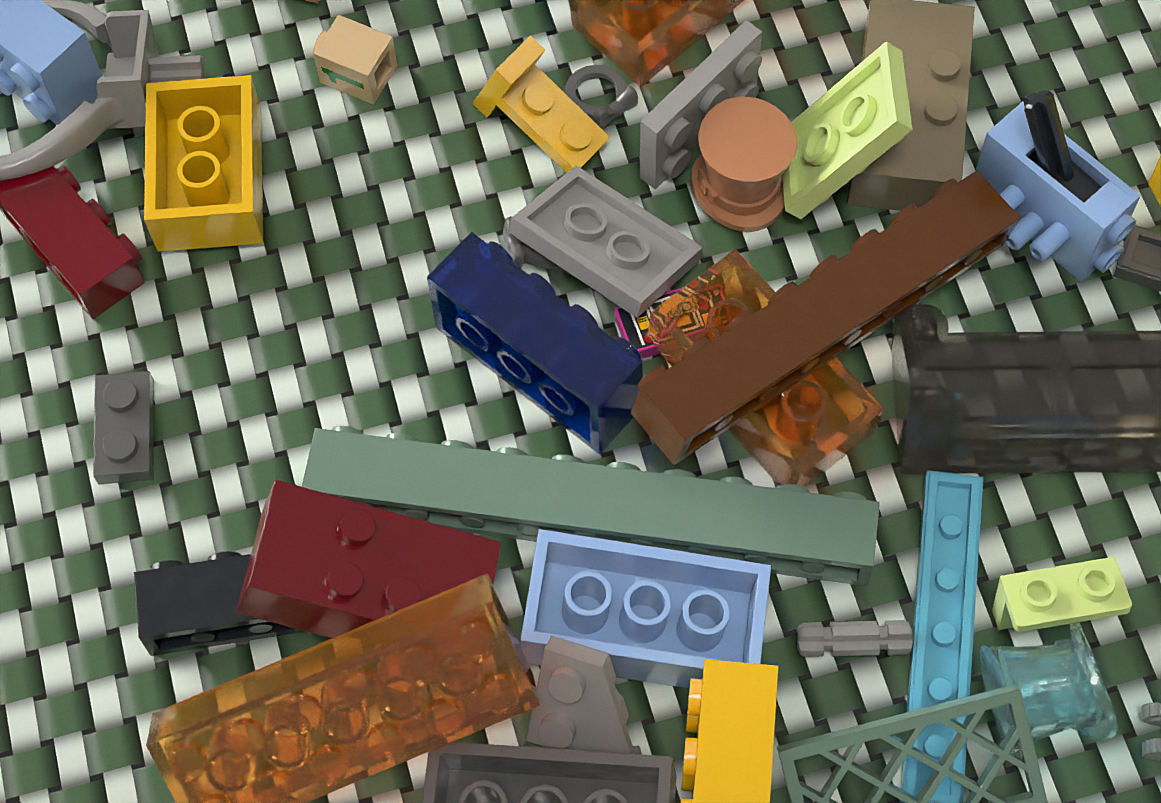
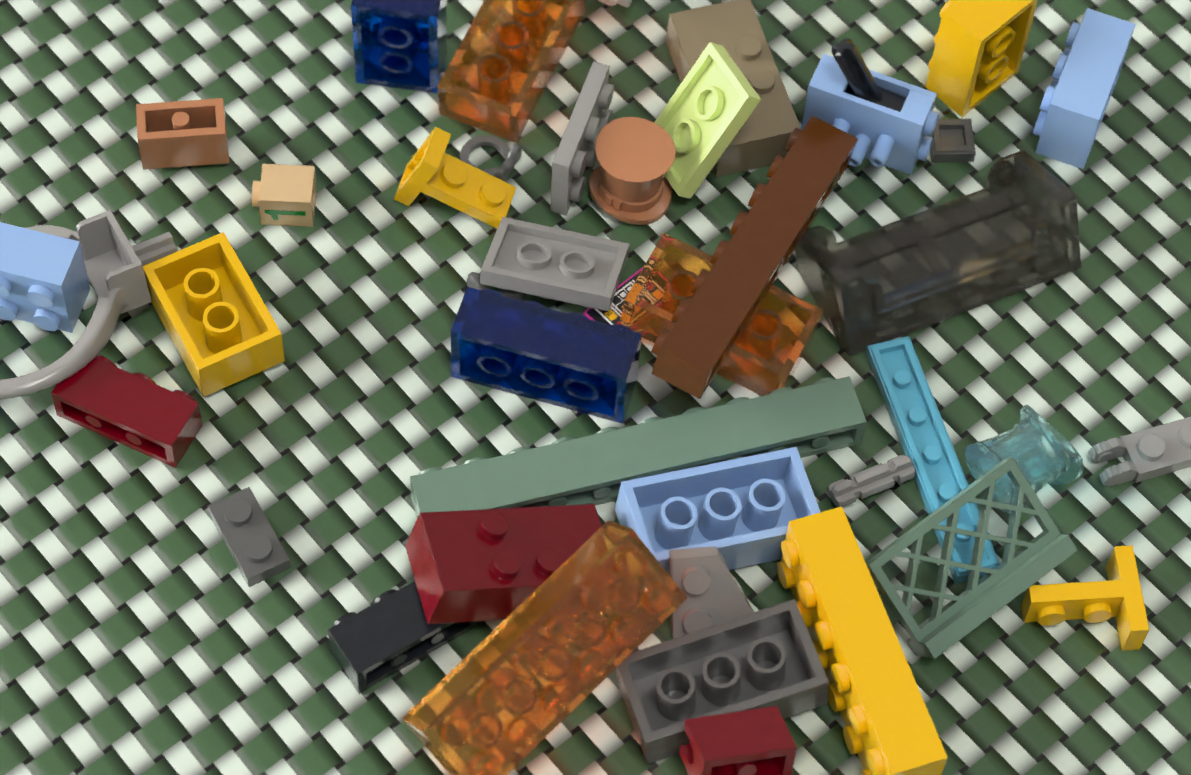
camera: 30 degrees left, 5 degrees down
yellowish green bracket [992,557,1132,632] -> none

